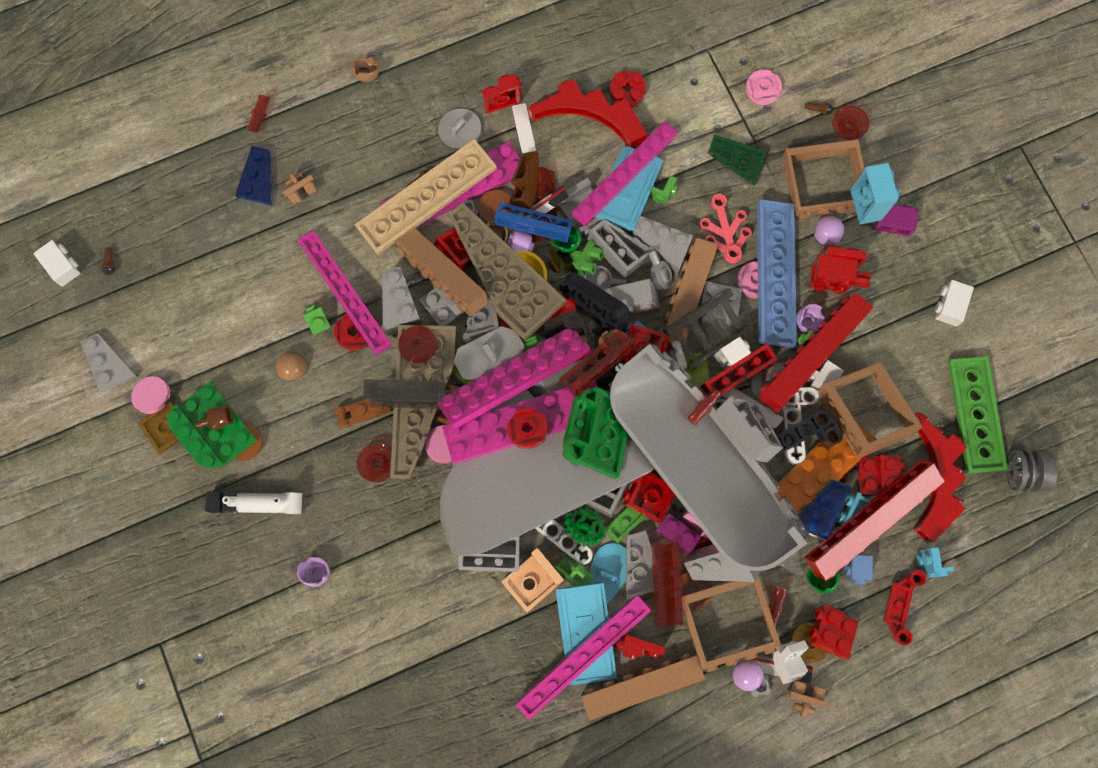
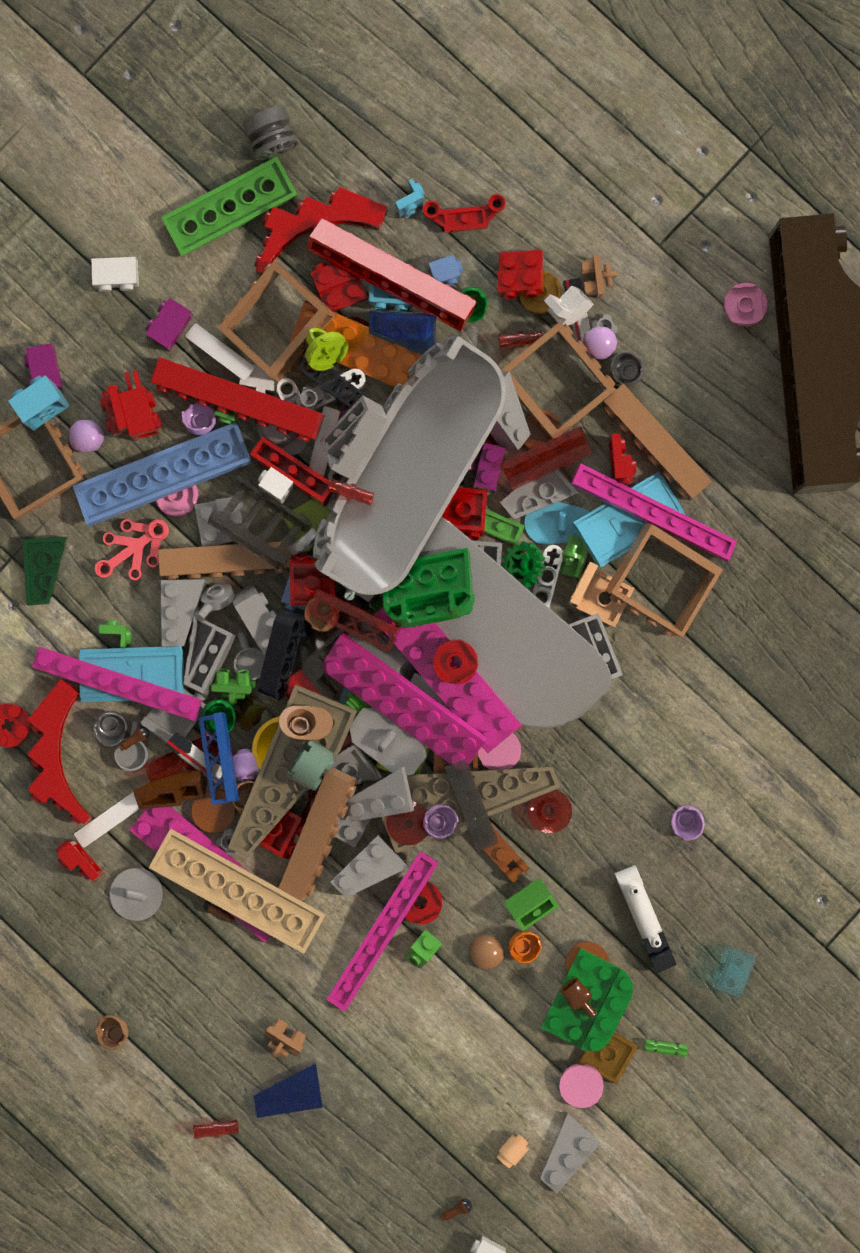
camera: 115 degrees left, 10 degrees up
none -> flat silver hair [93,711,127,747]
none -> light grey piece [114,721,148,771]
none -> reddish brown piece [118,726,150,751]
none -> magenta brick [145,297,193,351]
none -> white sticker [185,323,255,381]
none -> medium nougat piece [279,706,333,741]
none -> sand green brick [286,740,334,791]
none -> light grey plate [296,386,322,411]
none -> lime tile [305,328,349,371]
none -> light grey wing [346,767,414,822]
none -> lavender hair [423,804,459,839]
none -> light nougat brick [497,1134,529,1168]
none -> bright green brick [504,878,559,931]
none -> orange hair [508,930,542,964]
none -> medium nougat window [605,523,723,638]
none -> flat silver hair [610,352,644,386]
none -> bright green axle [644,1039,688,1057]
none -> clear light blue brick [712,945,757,998]

